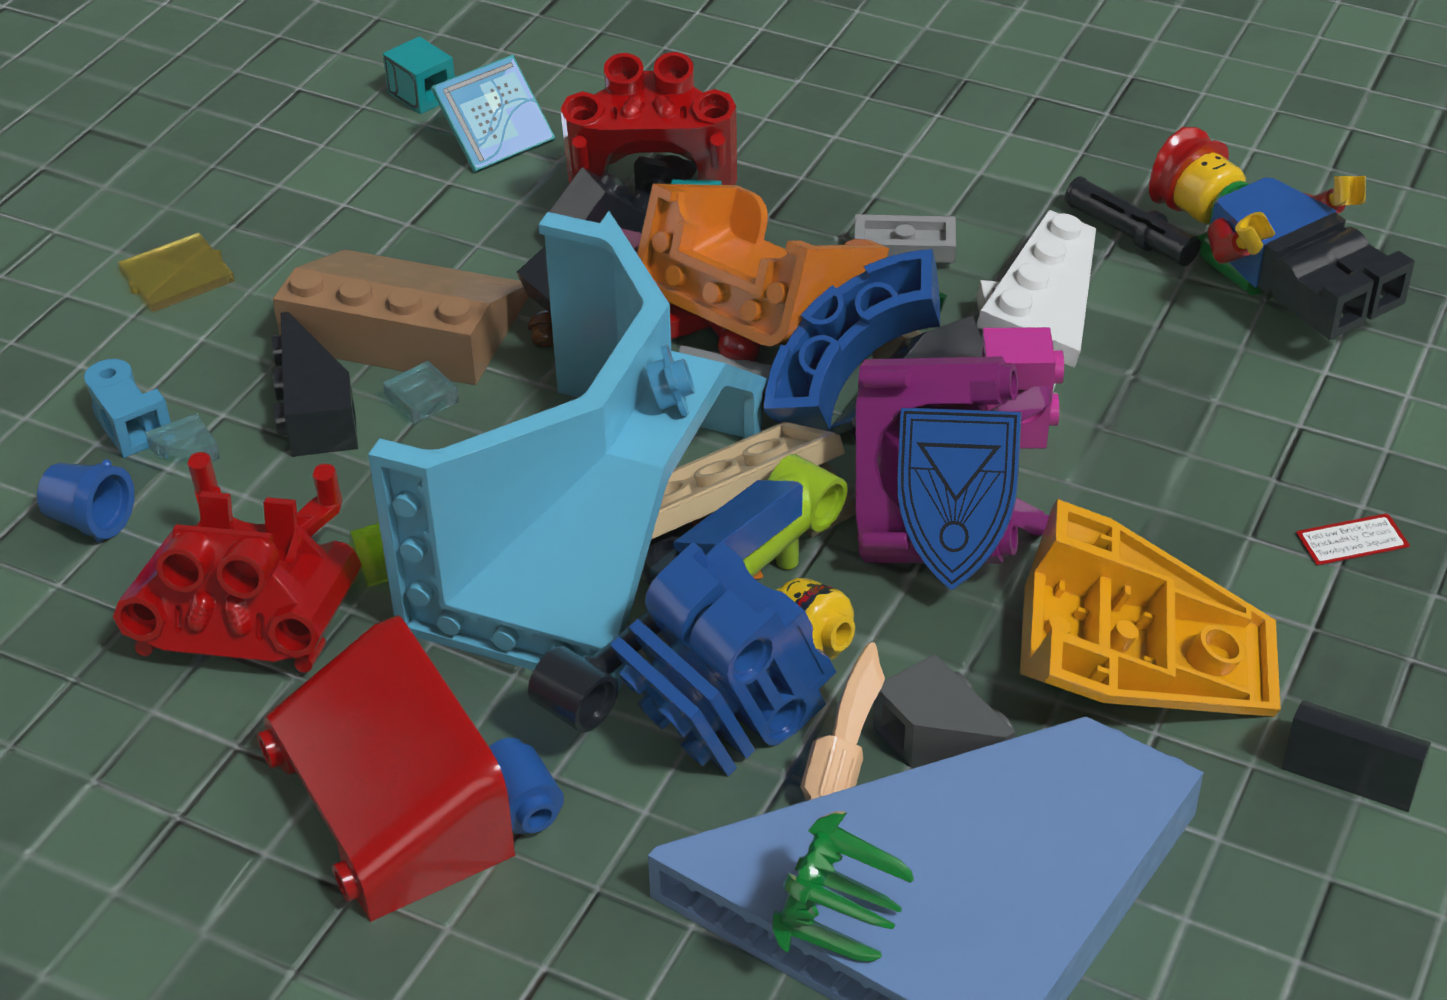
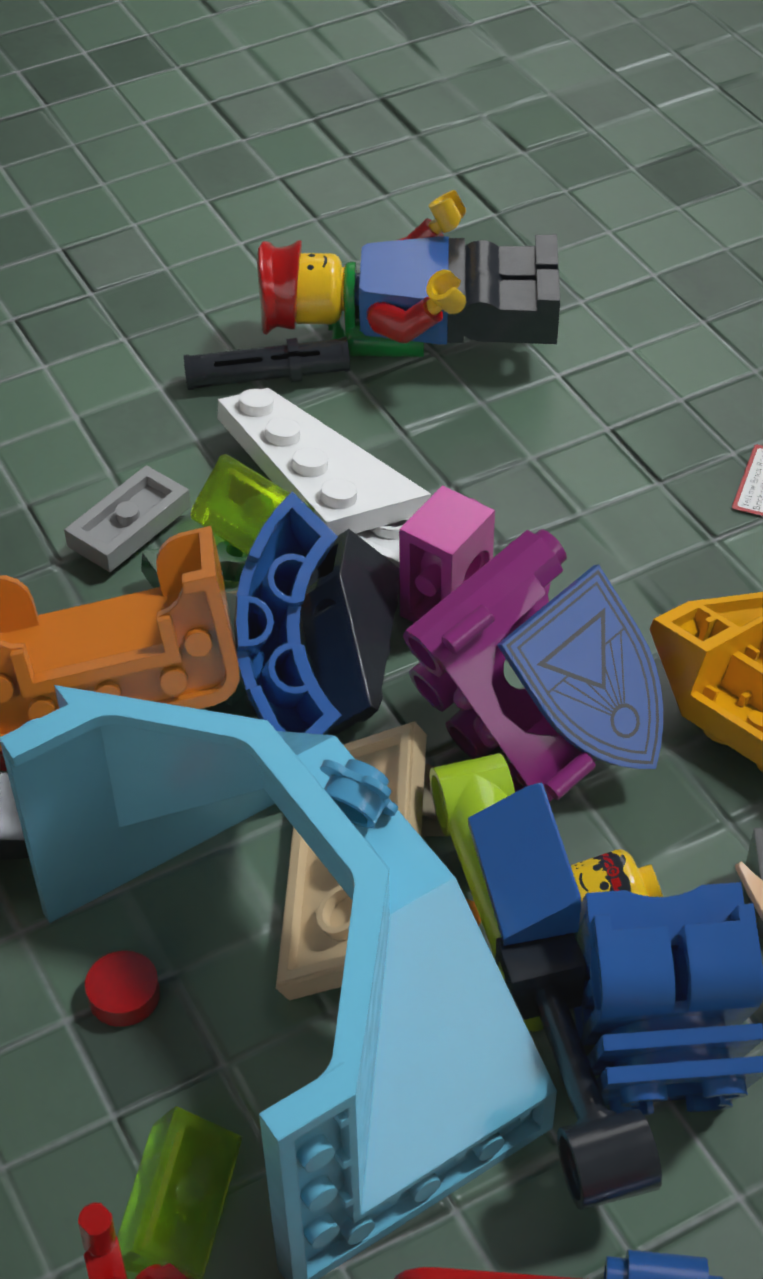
camera: 55 degrees left, 5 degrees up
none -> clear neon green slope [190,454,315,555]

